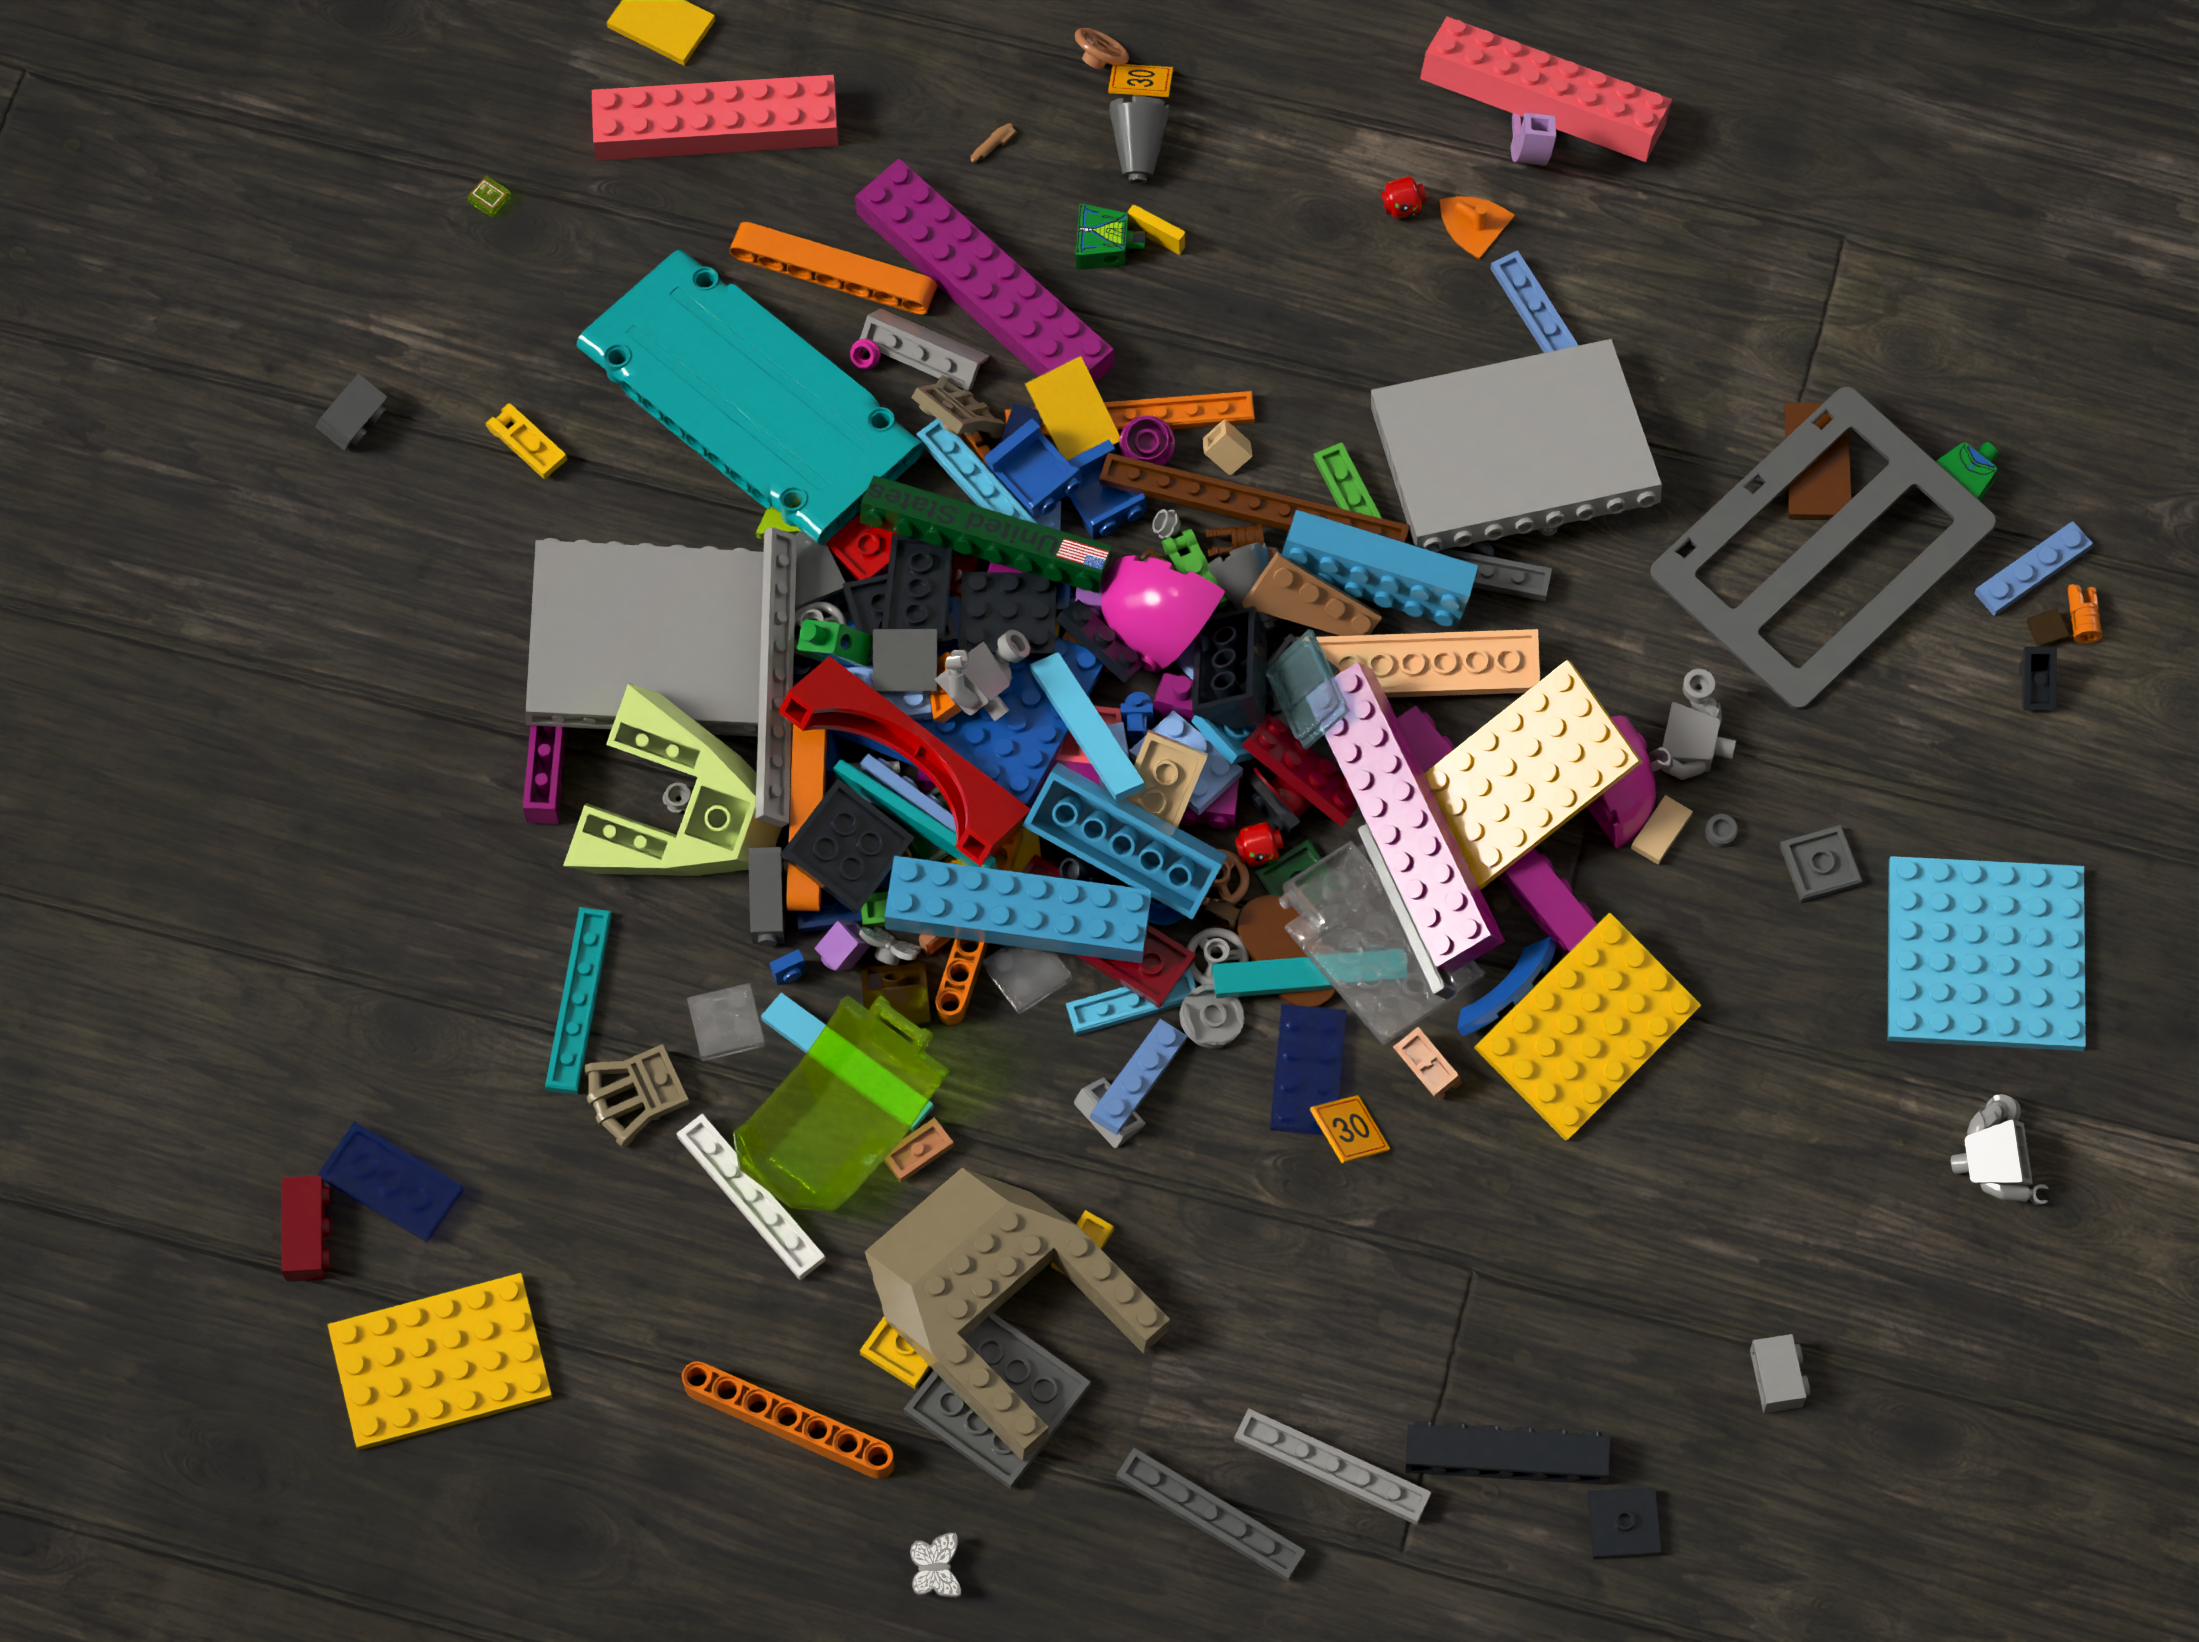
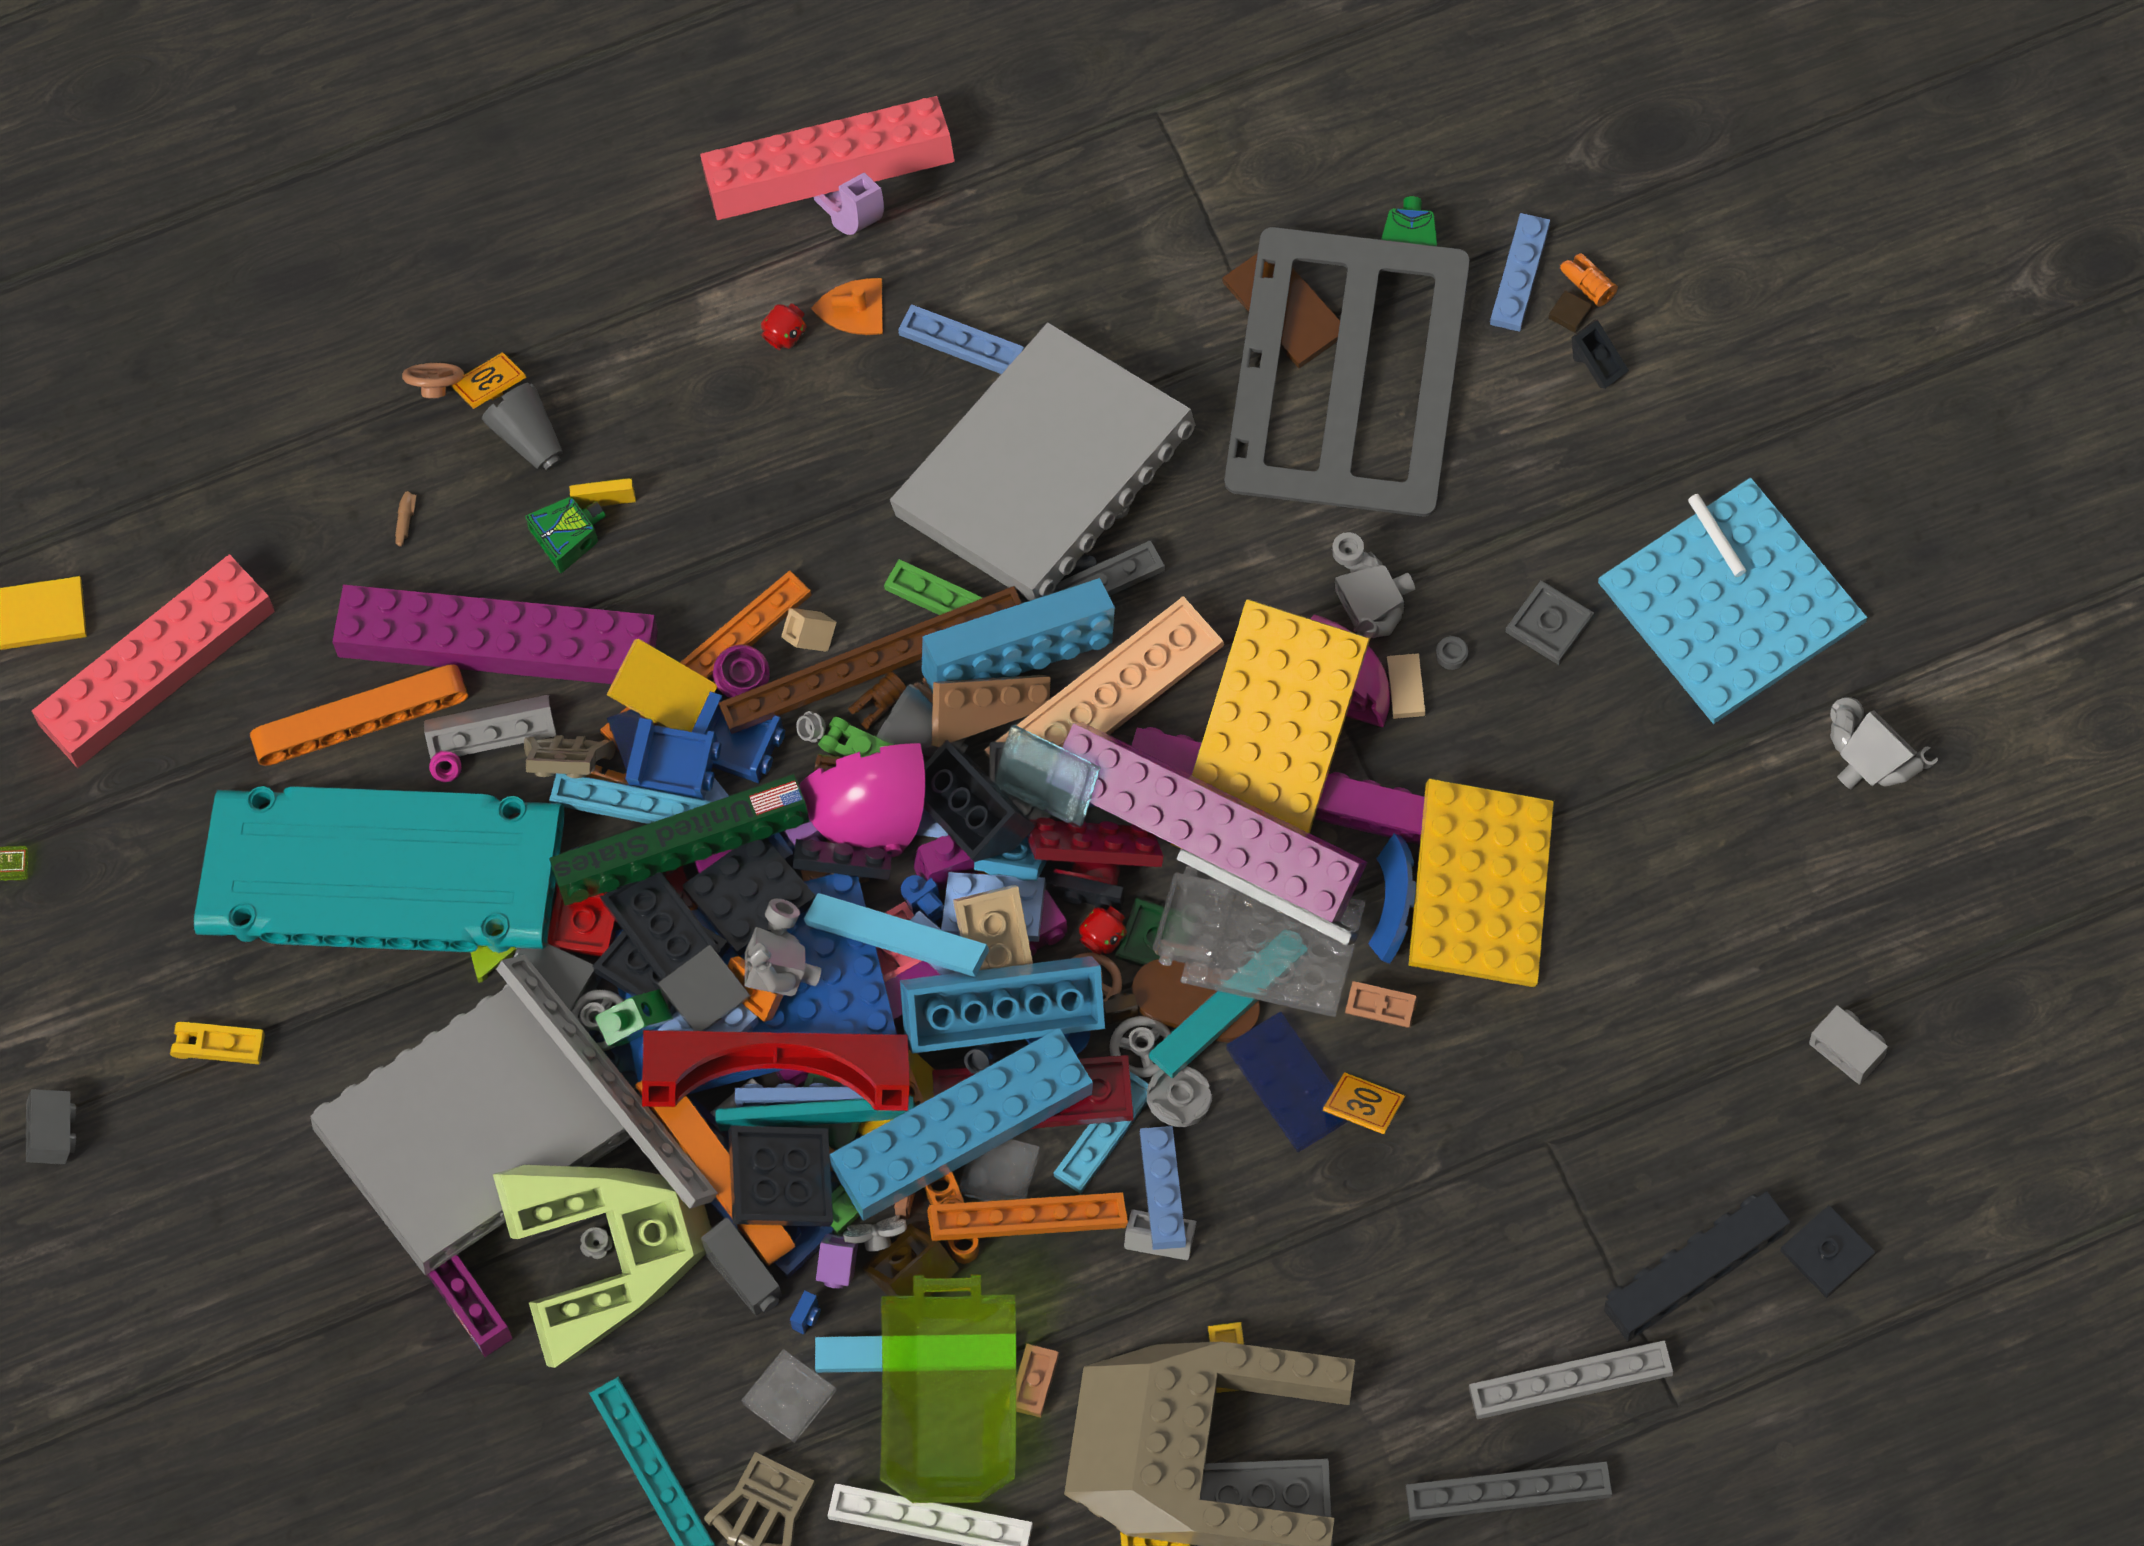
camera: 35 degrees left, 0 degrees up
none -> orange plate [927,1192,1128,1241]
none -> white bar [1688,494,1746,577]

